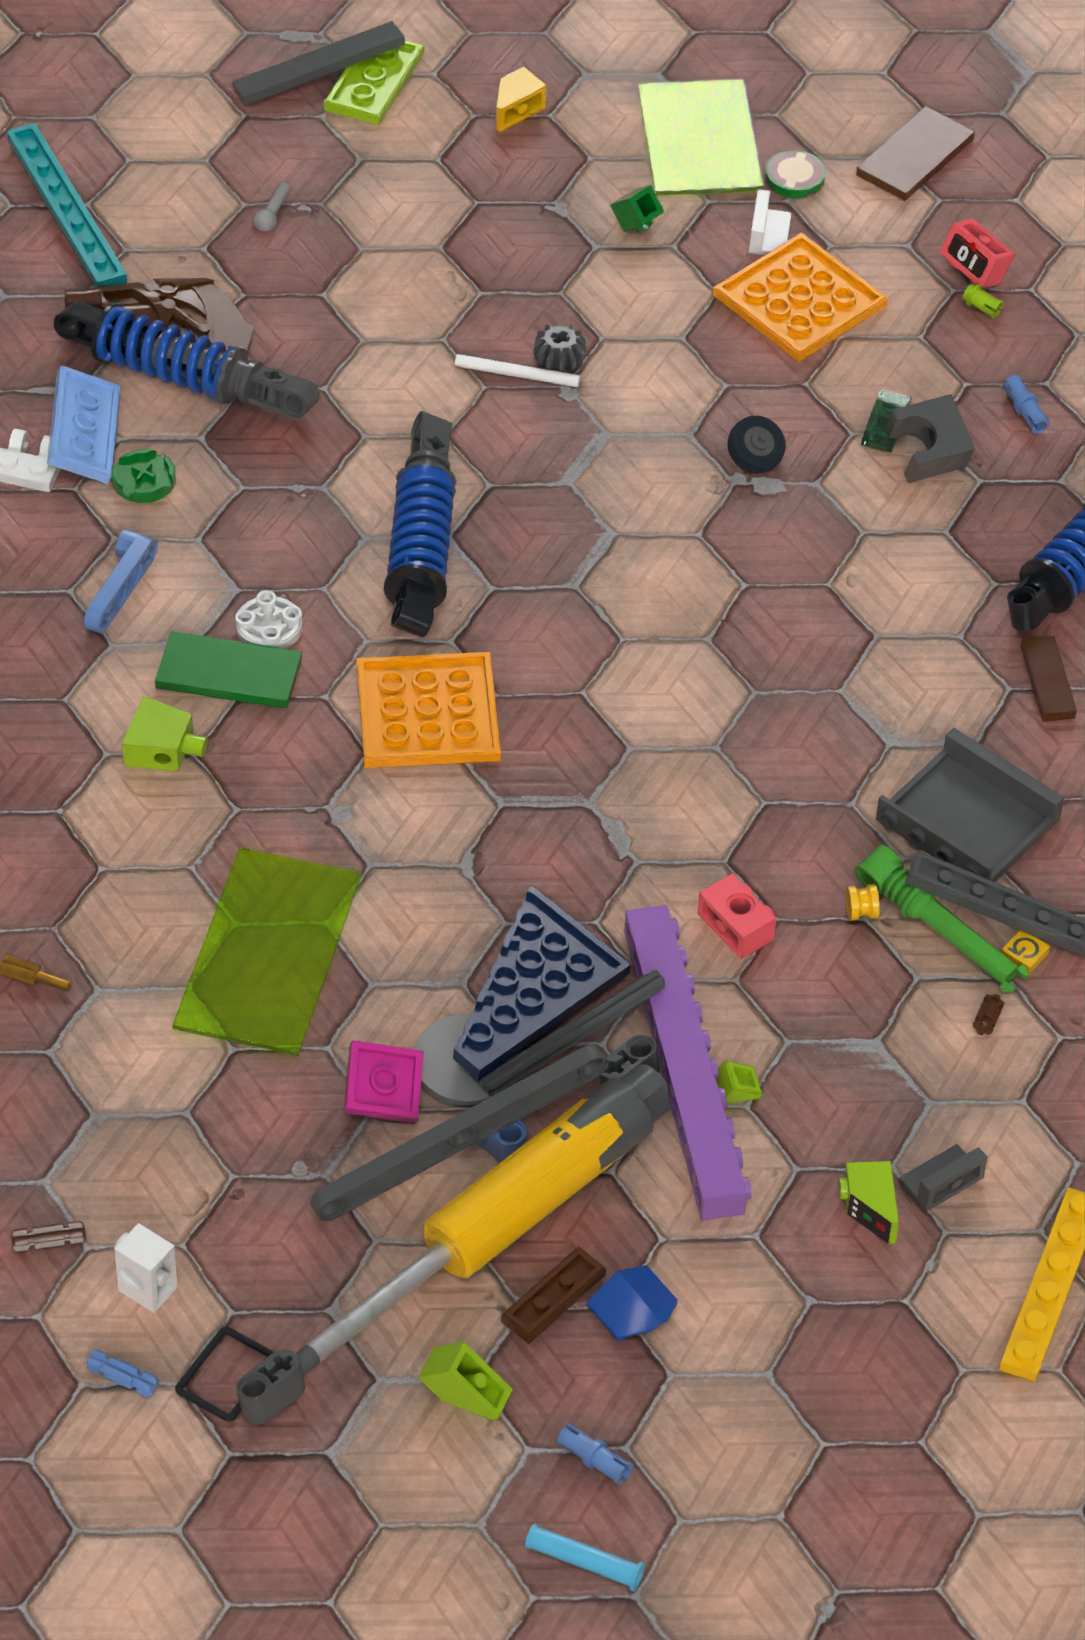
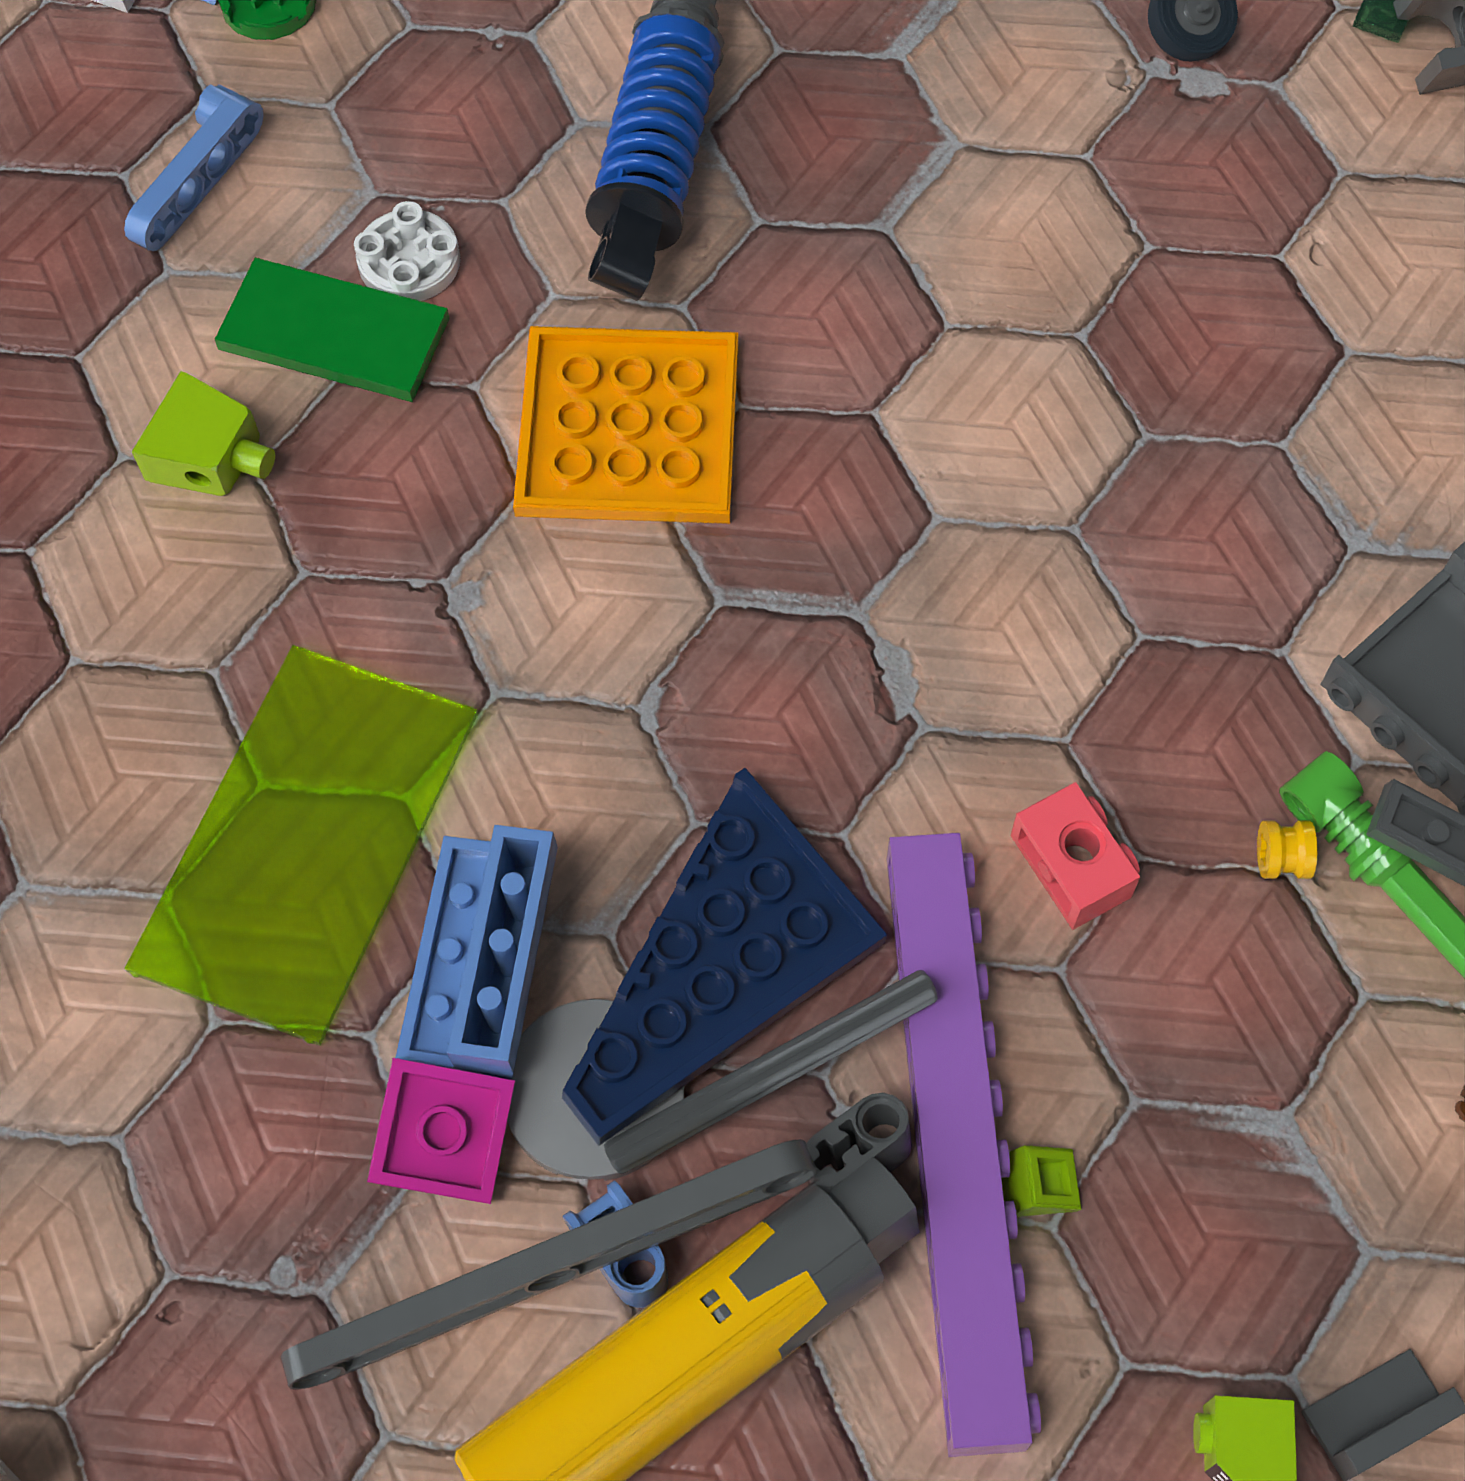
camera: 10 degrees right, 15 degrees up
none -> medium blue brick [395,825,558,1080]

